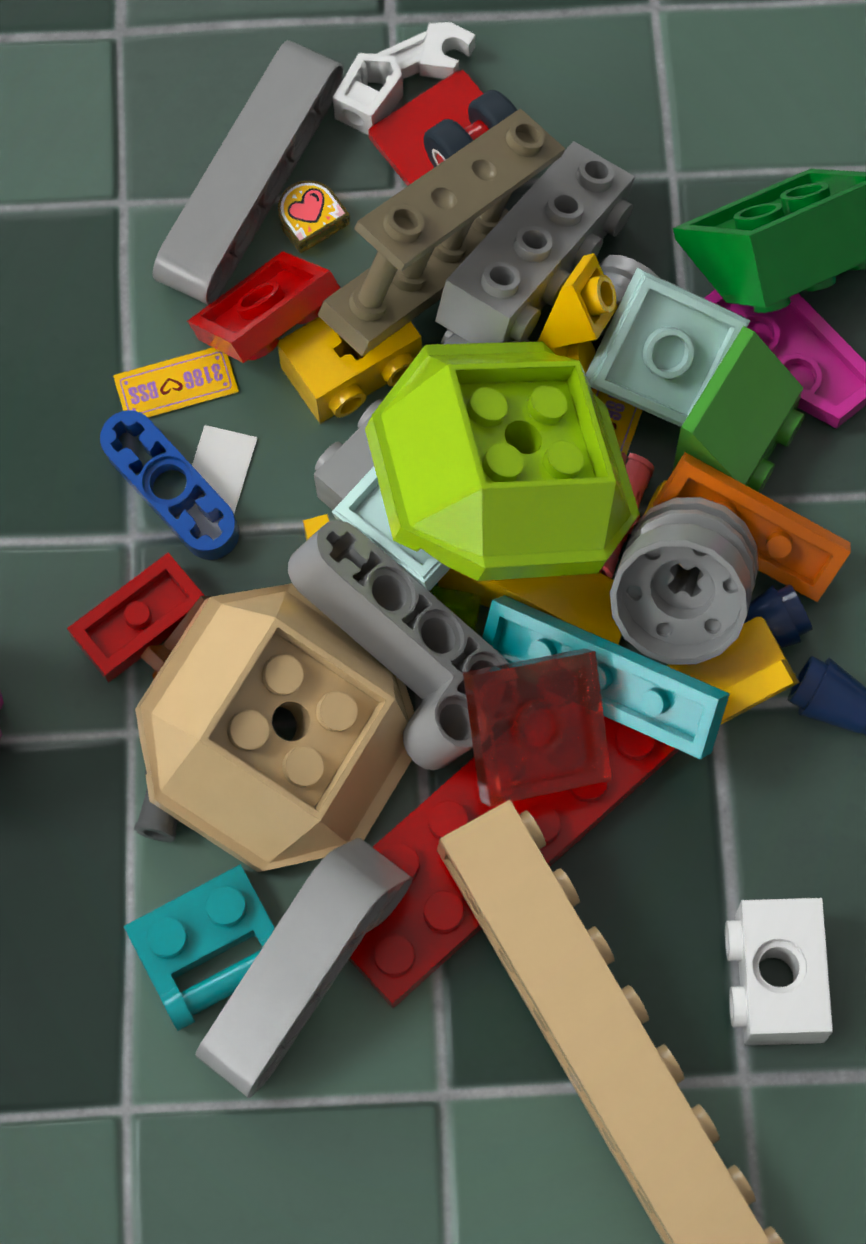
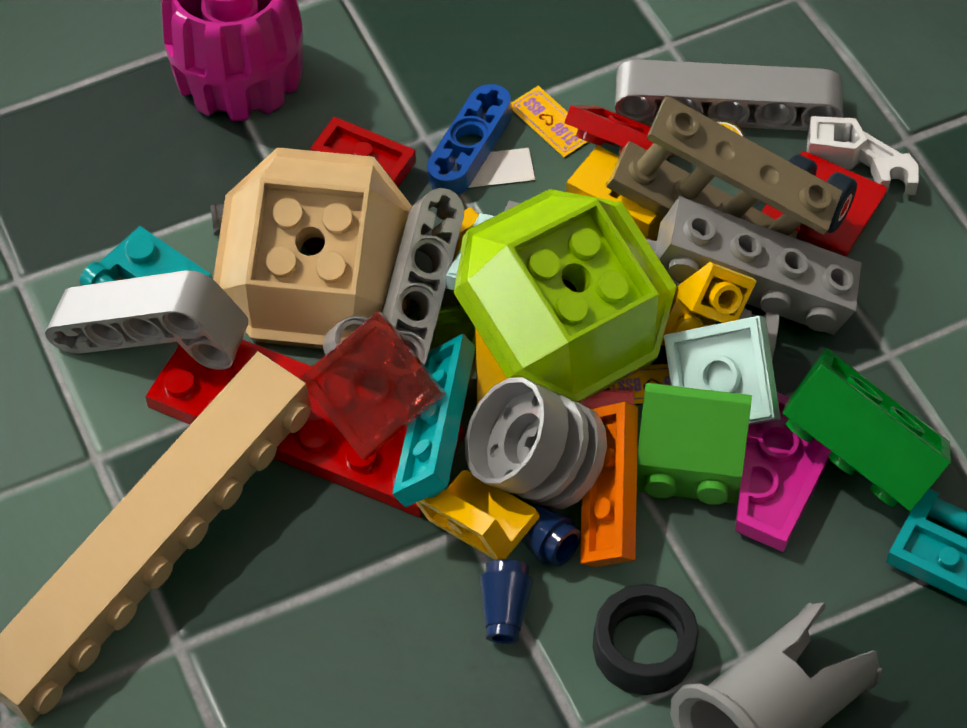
camera: 65 degrees right, 15 degrees down
white brick [725,898,833,1046] -> none

